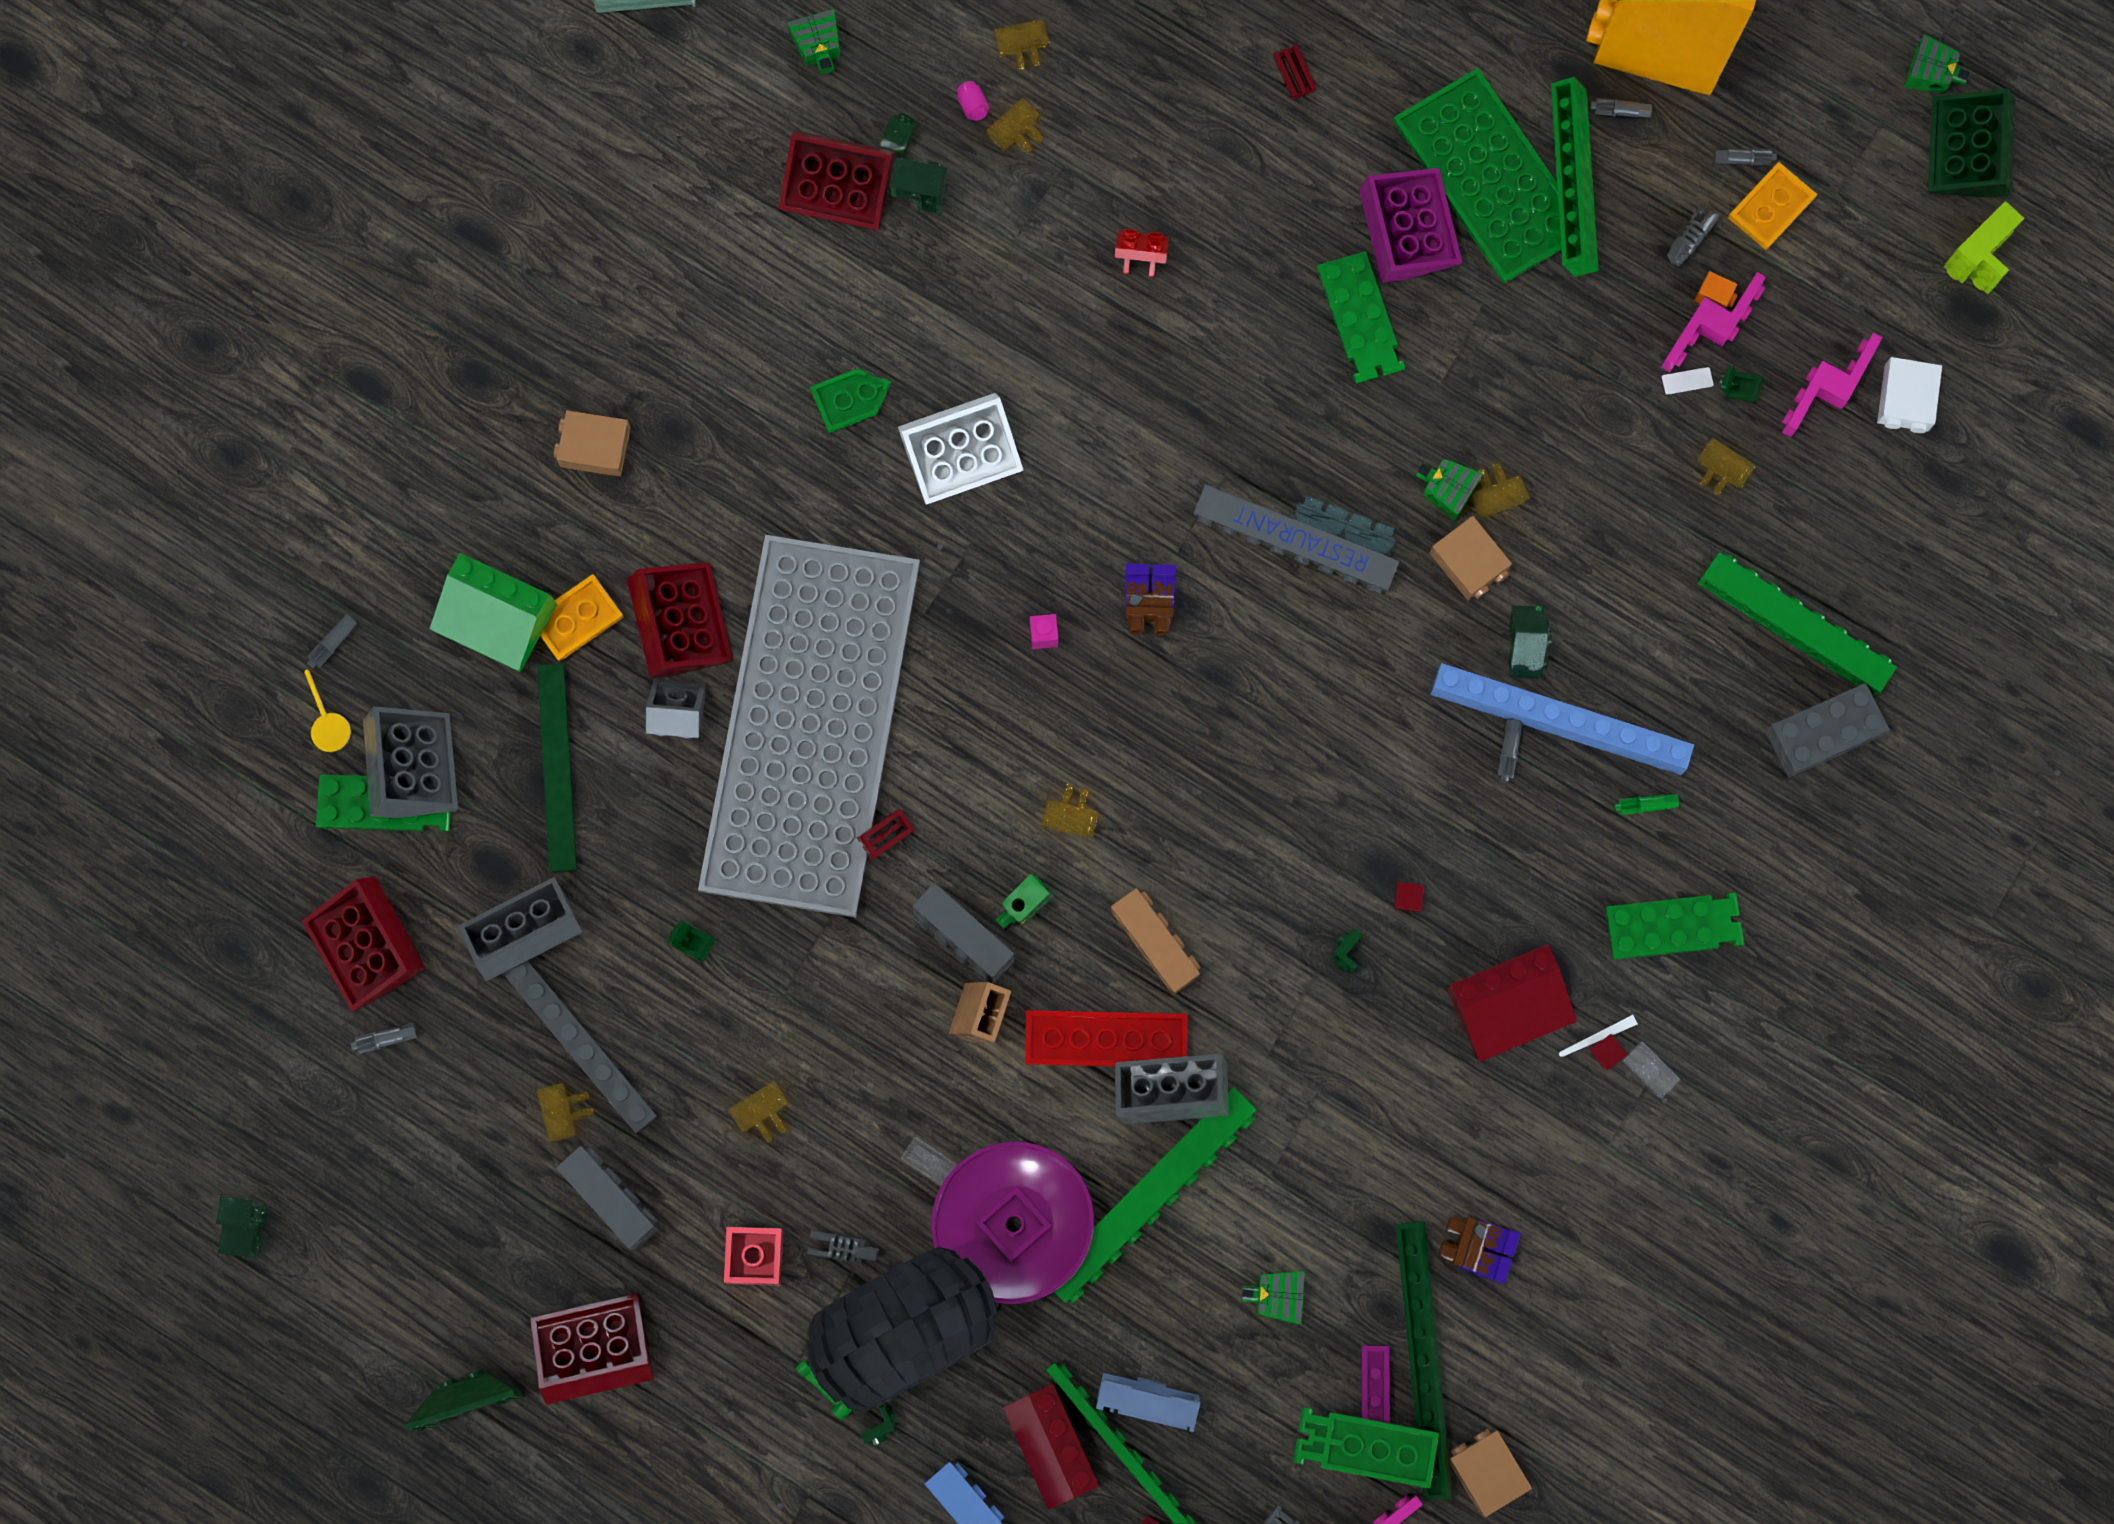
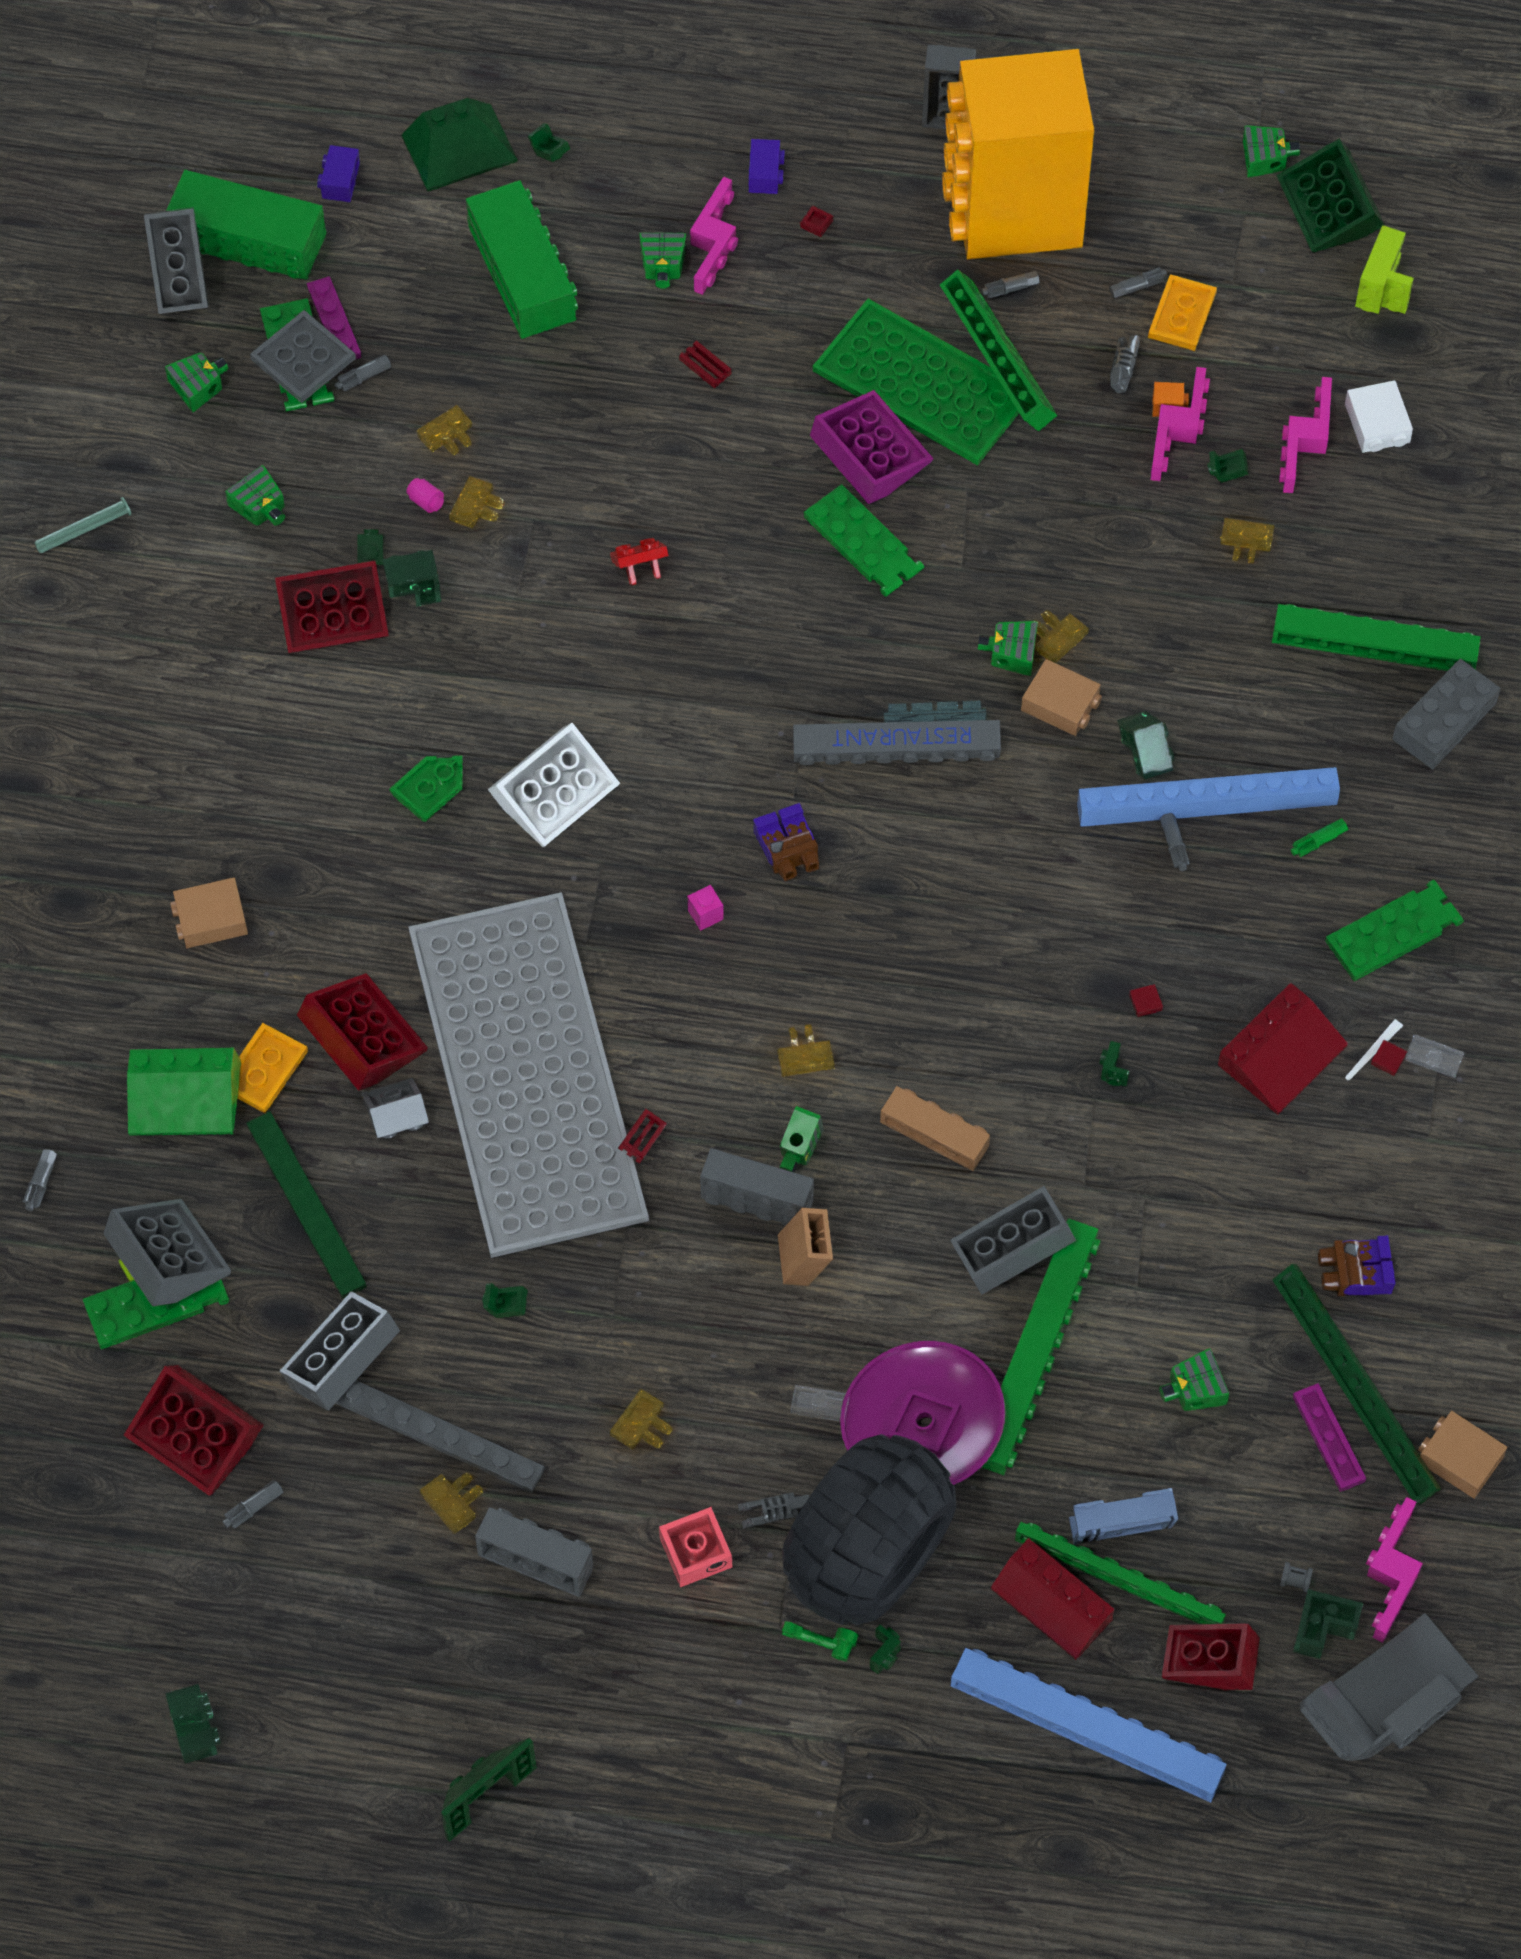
camera: 20 degrees left, 15 degrees down
yellow piece [305,670,351,752] -> none
dark red slope [530,1293,654,1405] -> none
red plate [1025,1010,1187,1067] -> none
green hinge [1293,1407,1439,1488] -> none
white sticker [1662,367,1714,395] -> none

